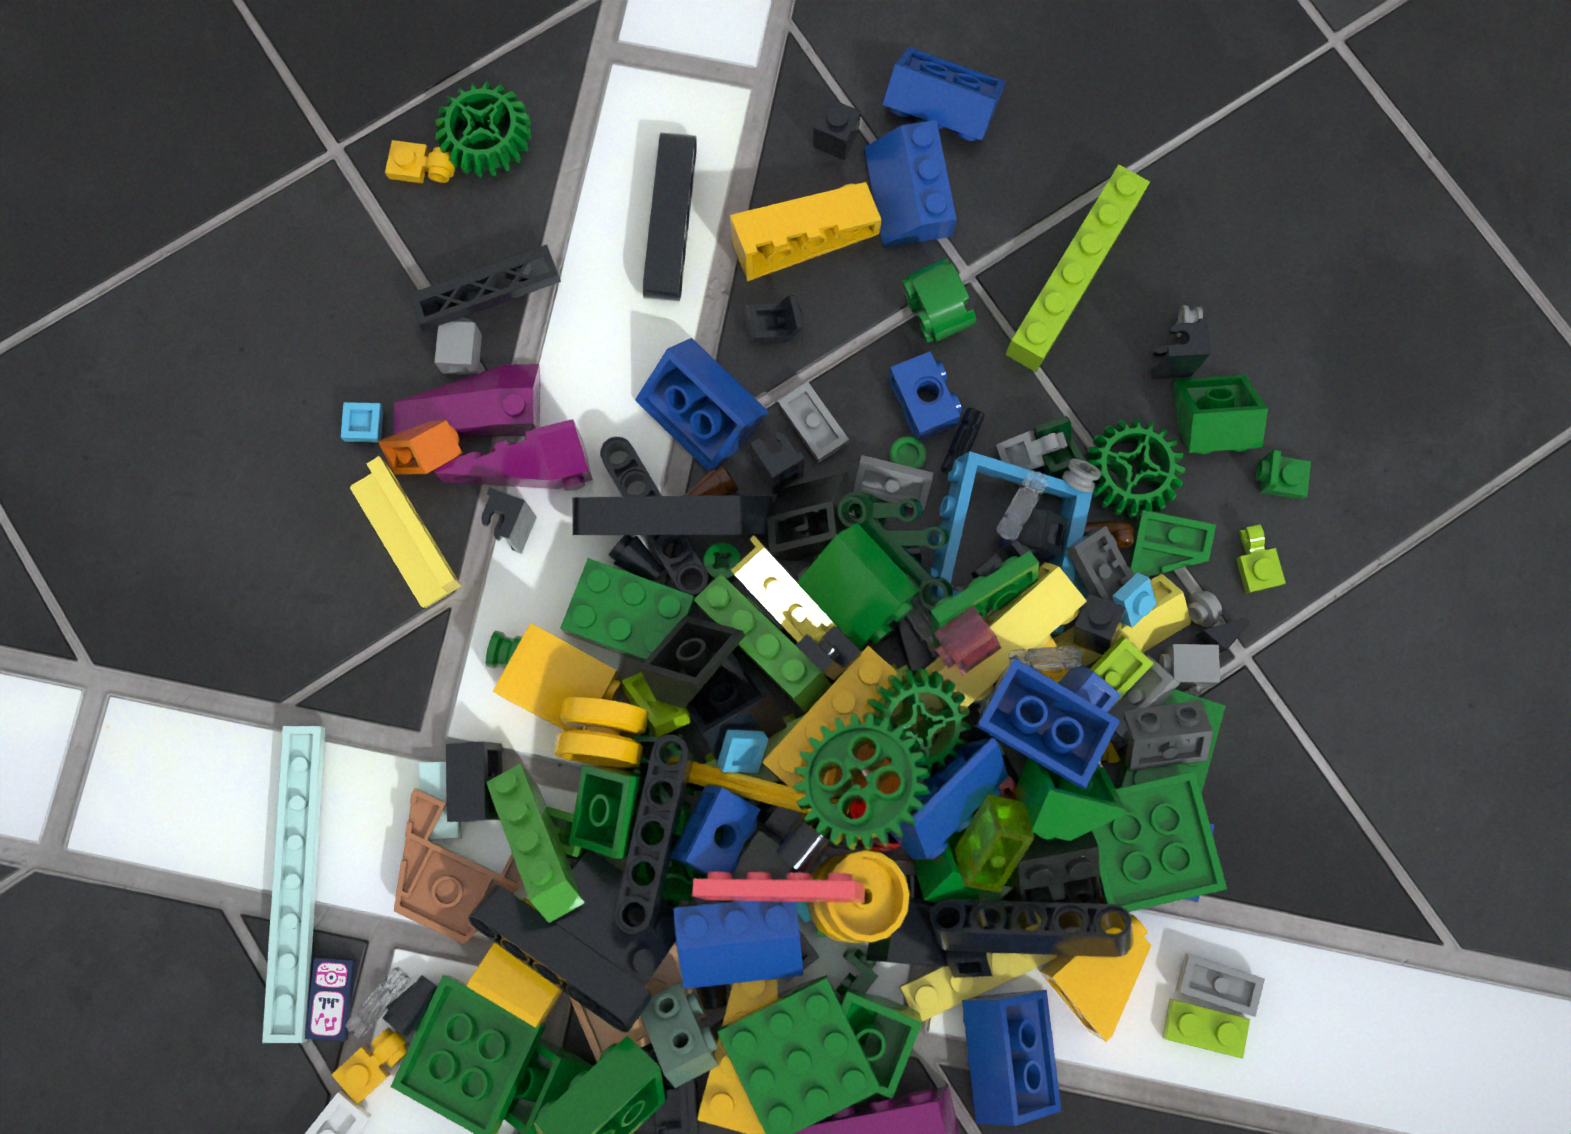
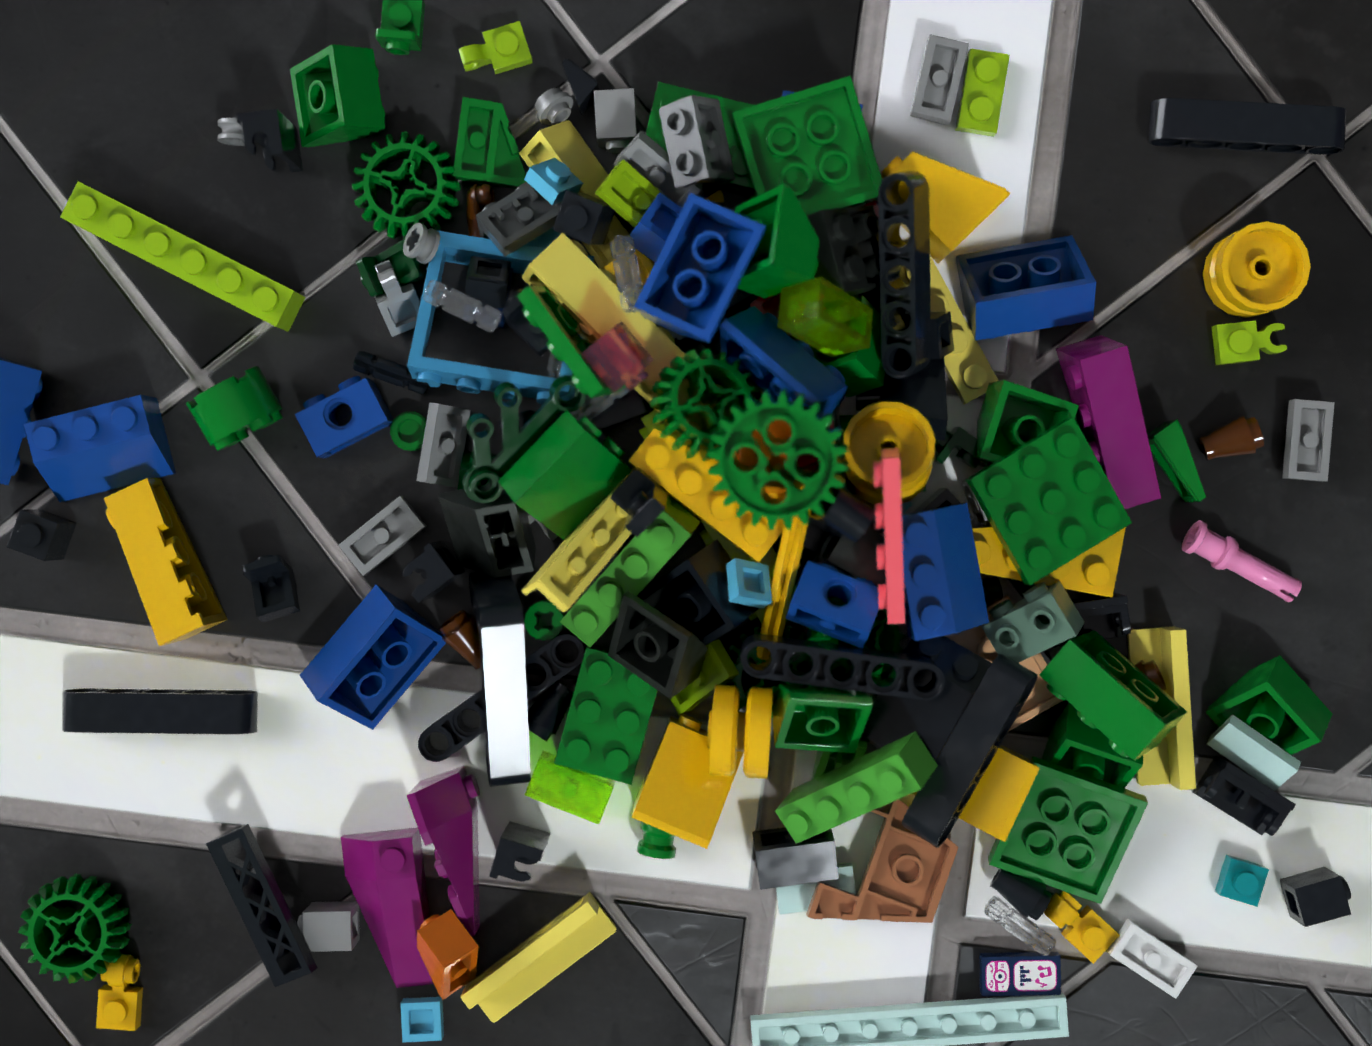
camera: 90 degrees left, 10 degrees up
none -> clear neon green brick [525,750,615,825]

